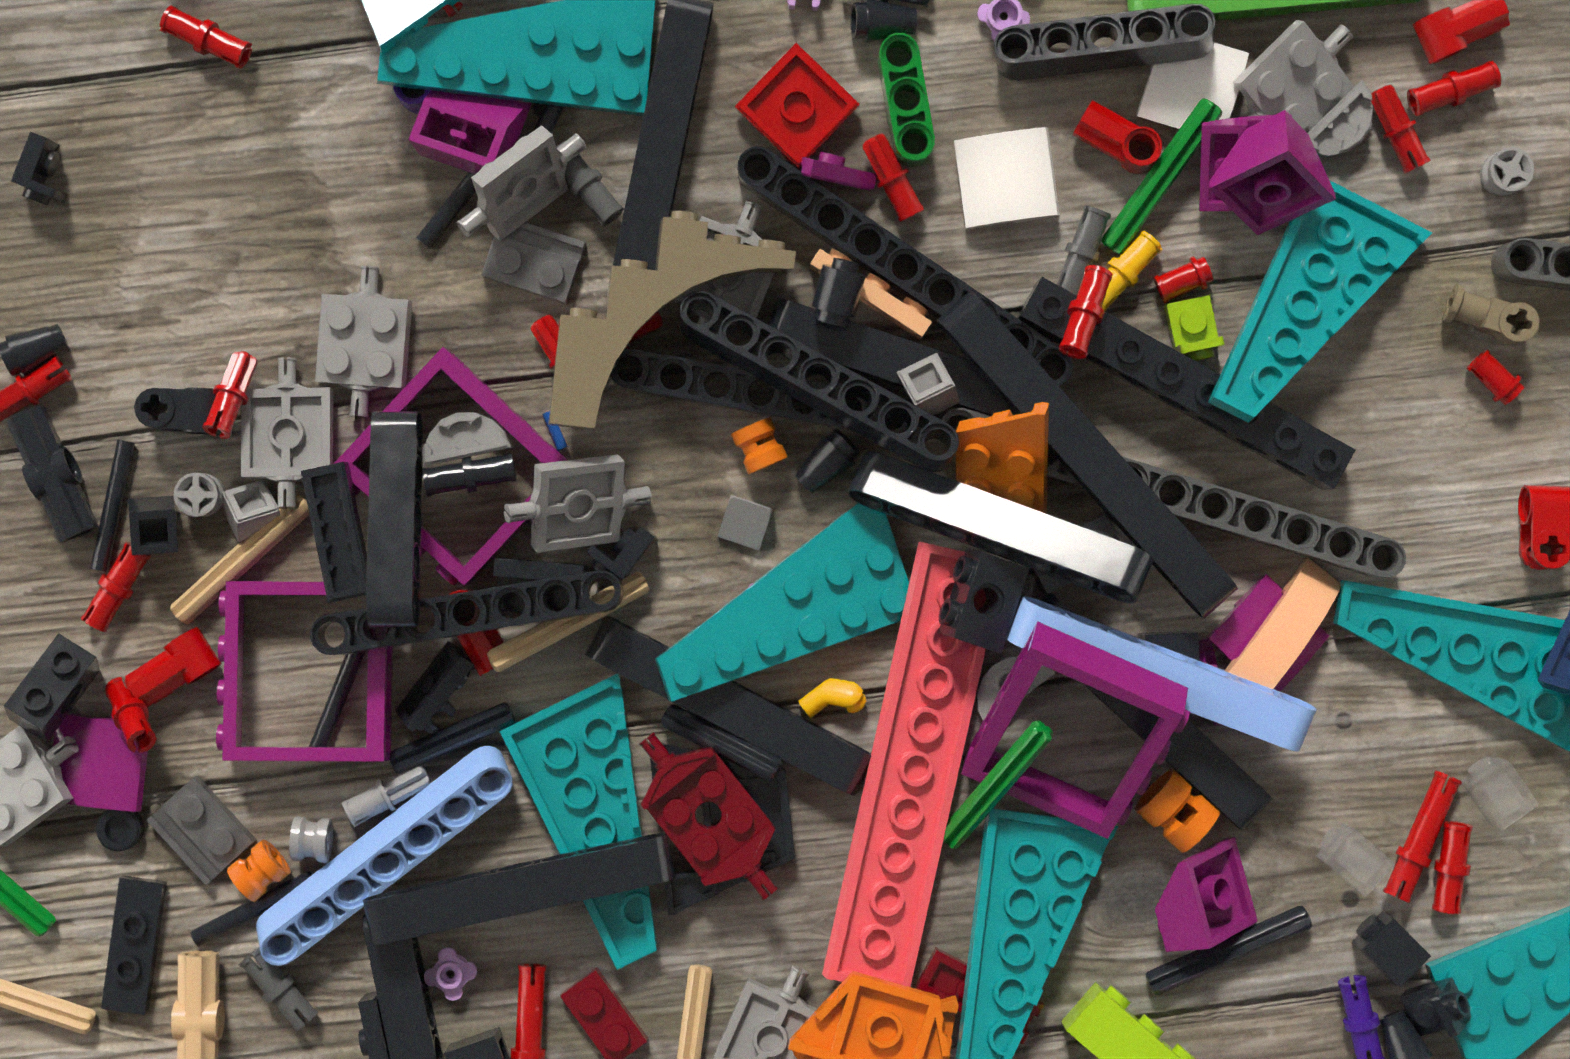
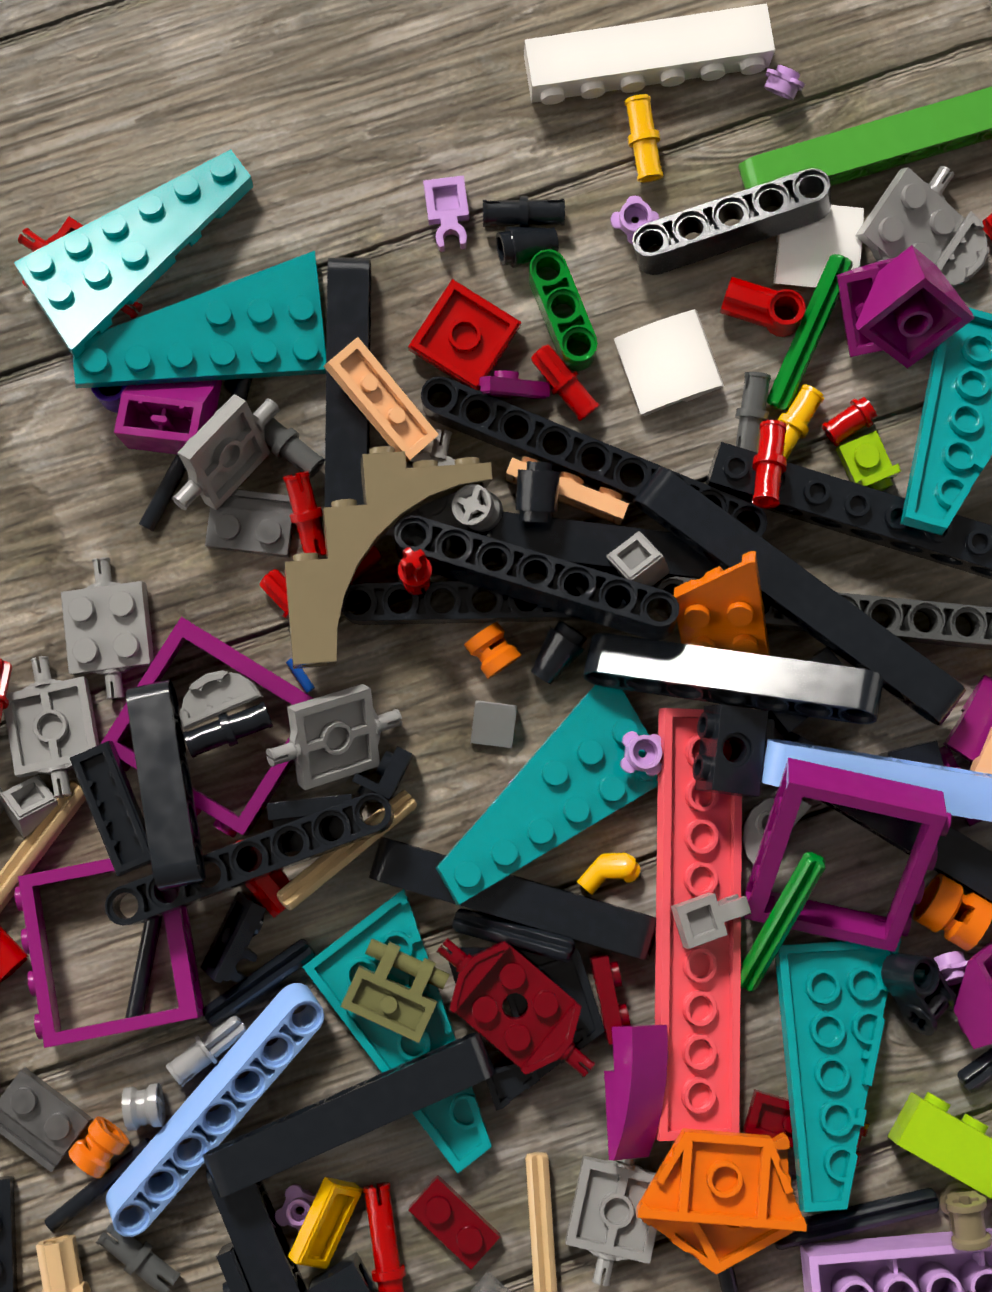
camera: 15 degrees left, 5 degrees down
none -> red pin [283,471,326,555]
none -> yellow tile [288,1177,363,1269]
none -> light nougat plate [323,337,439,462]
none -> olive plate [340,938,450,1043]
none -> red axle [398,547,432,595]
none -> light grey wheel [452,484,503,532]
none -> dark red plate [589,953,631,1045]
none -> magenta slope [604,1025,668,1161]
none -> lavender plate [620,731,662,776]
none -> light grey plate [671,892,751,949]
none -> black piece [881,953,957,1036]
none -> lavender plate [933,951,968,986]

